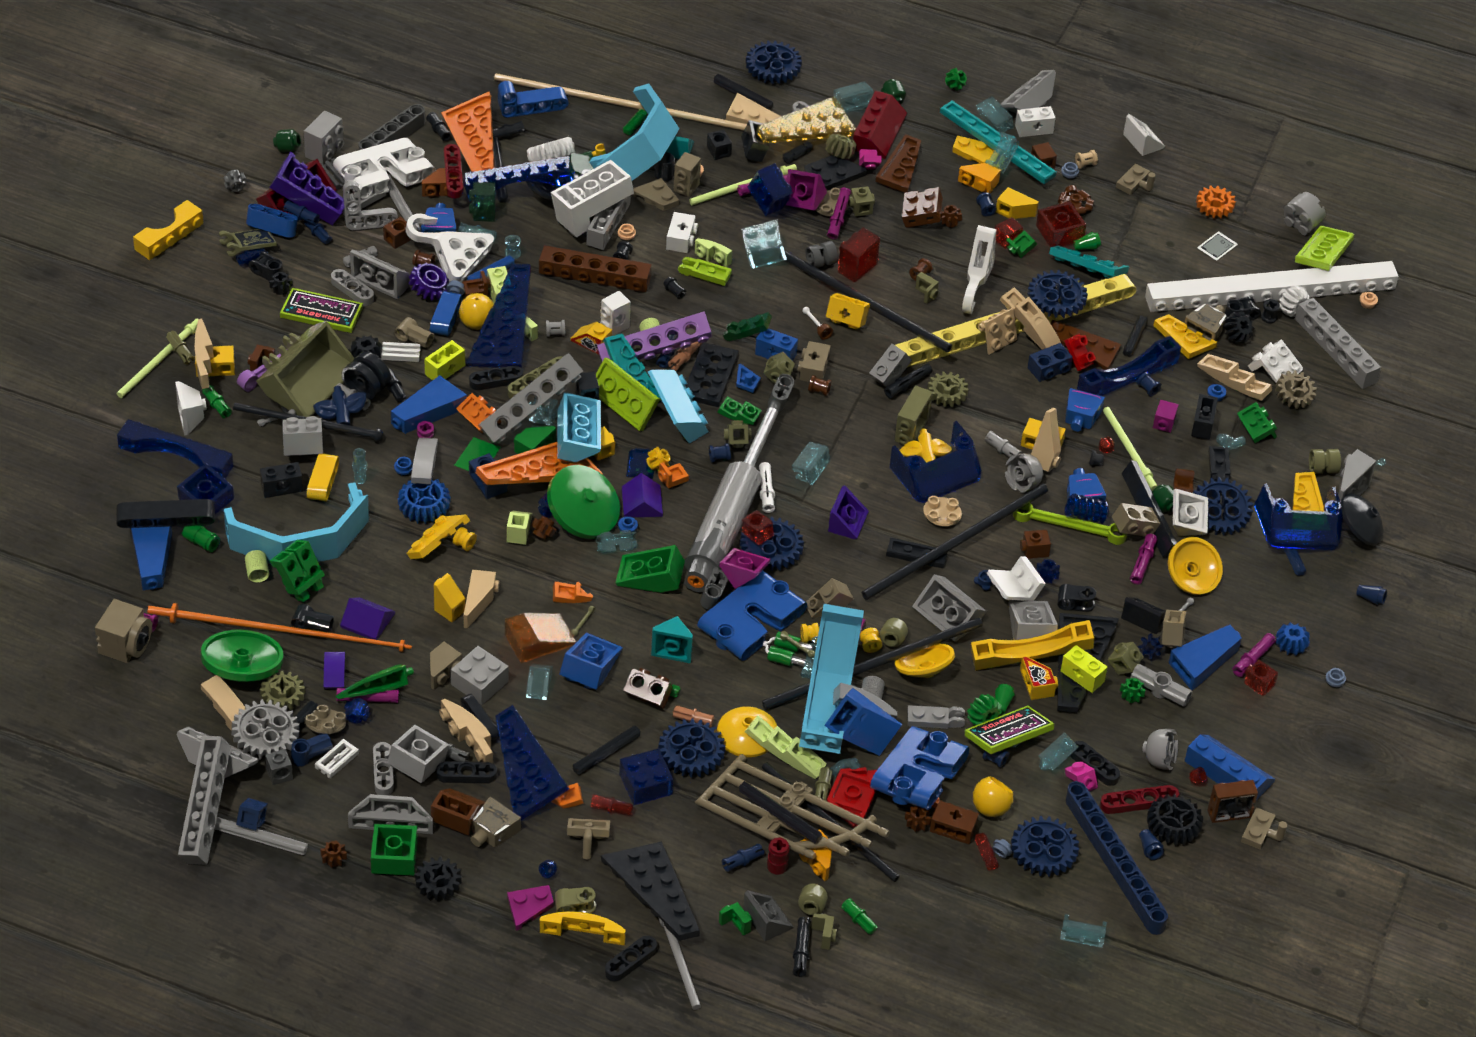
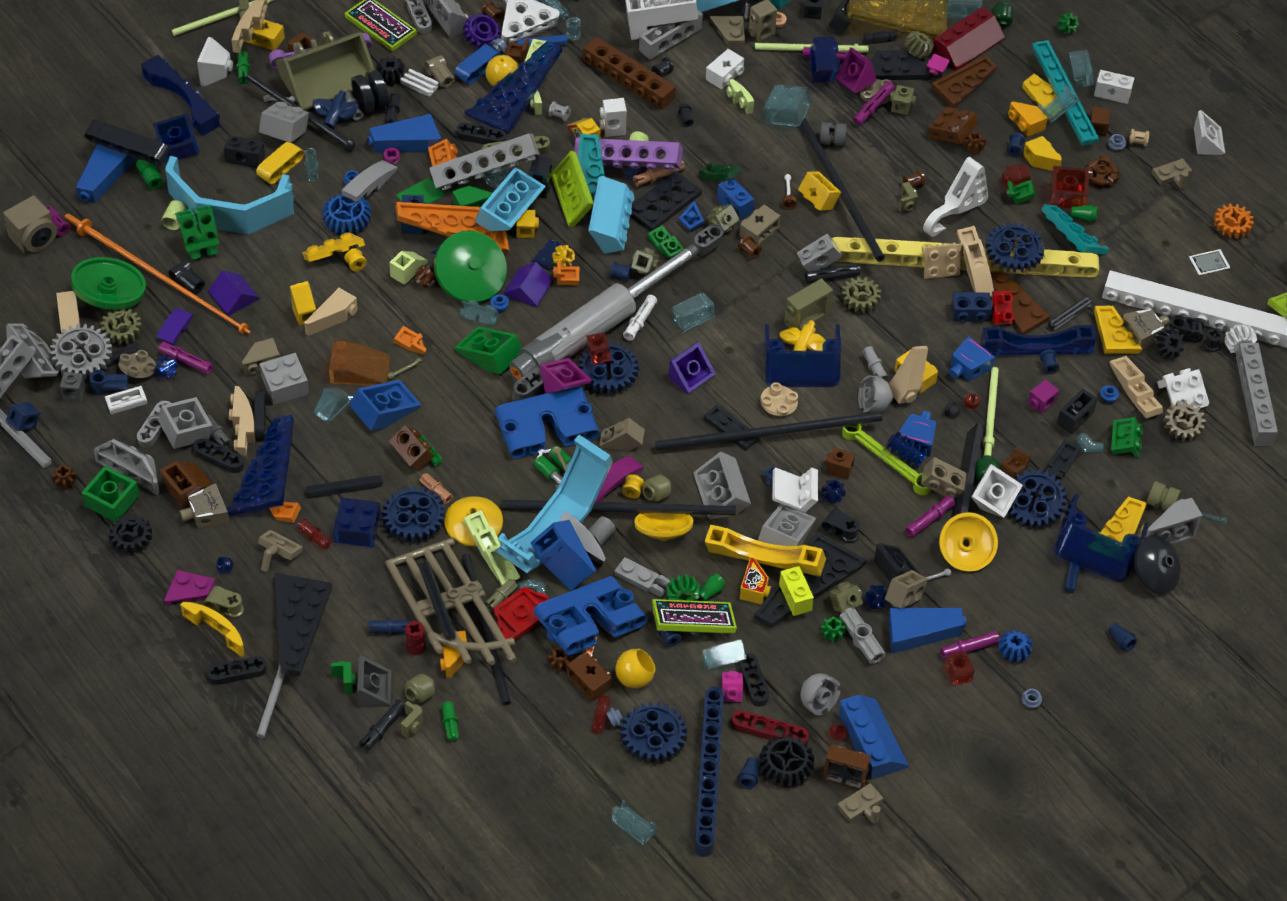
camera: 30 degrees right, 5 degrees up
green piece [336,664,414,699] -> none
neon yellow brick [424,340,465,380] -> none
light nougat plate [618,224,636,240] -> none
teal slope [651,616,693,663] -> none
lime hinge [678,257,732,286] -> none
clear red brick [838,227,880,283] -> none
light grey wedge [1001,70,1056,114] -> none

